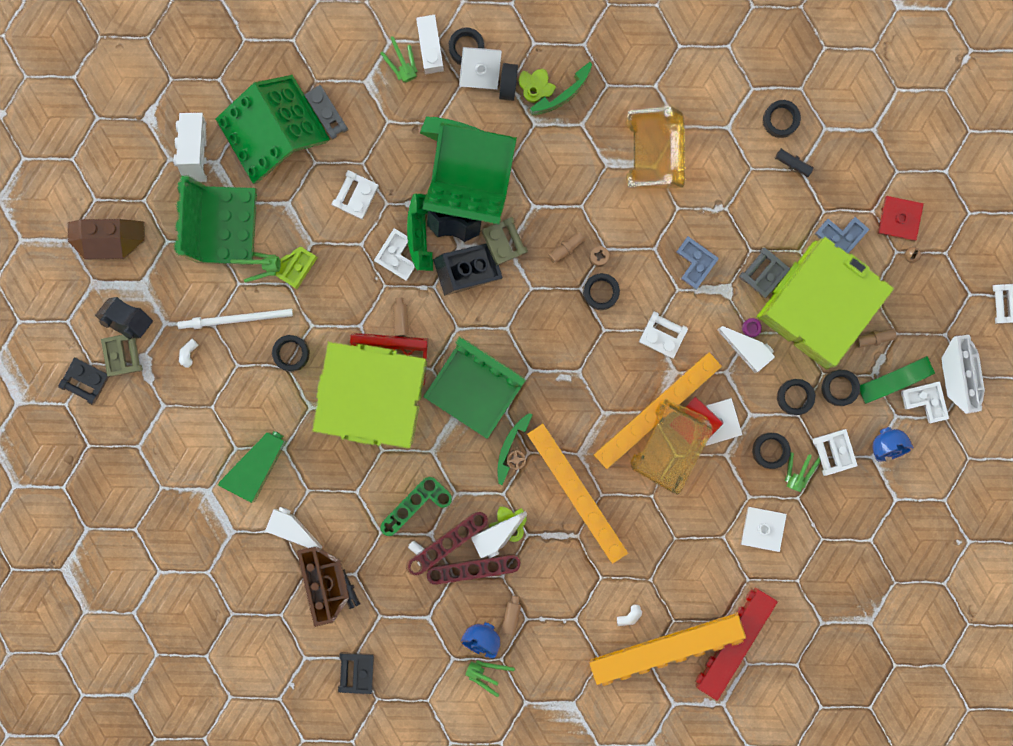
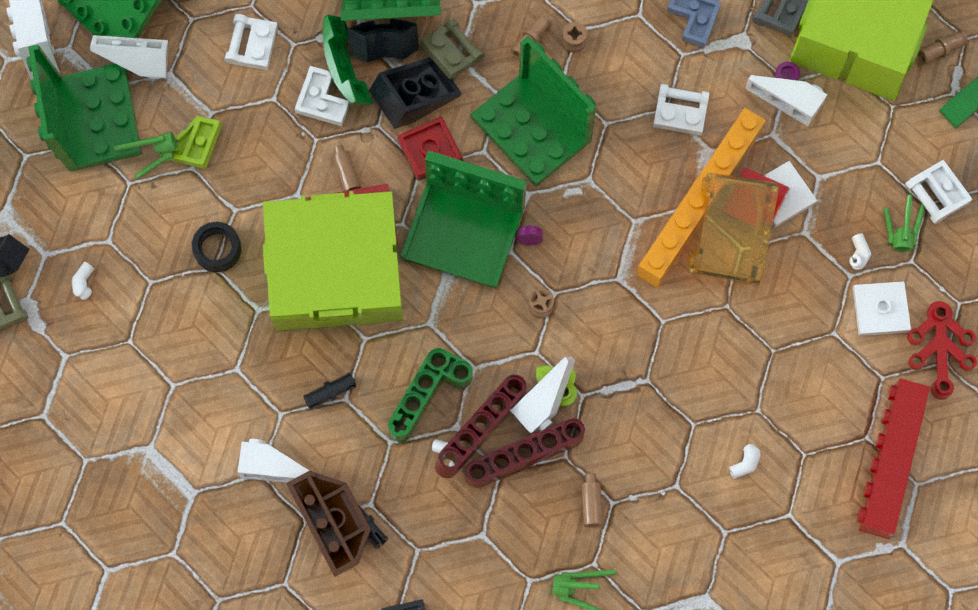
camera: 15 degrees left, 15 degrees down
white bar [177,309,293,329] -> none
green slope [218,431,287,503] -> none
blue cylinder [461,622,500,659] -> none
green slope [497,413,533,485] -> none
light orange brick [527,424,628,564] -> none
black tyre [583,273,620,310] -> none
light orange brick [589,612,746,686] -> none
black tyre [752,433,791,469] -> none
black tyre [777,379,816,415] -> none
black tyre [821,370,860,406] -> none
none -> white slope [90,35,168,79]
none -> black pin [303,372,357,410]
none -> red plate [397,116,463,181]
none -> green bracket [471,36,596,187]
none -> magenta tile [518,226,543,245]
none -> white arm [849,233,871,270]
none -> red plant [907,301,977,400]

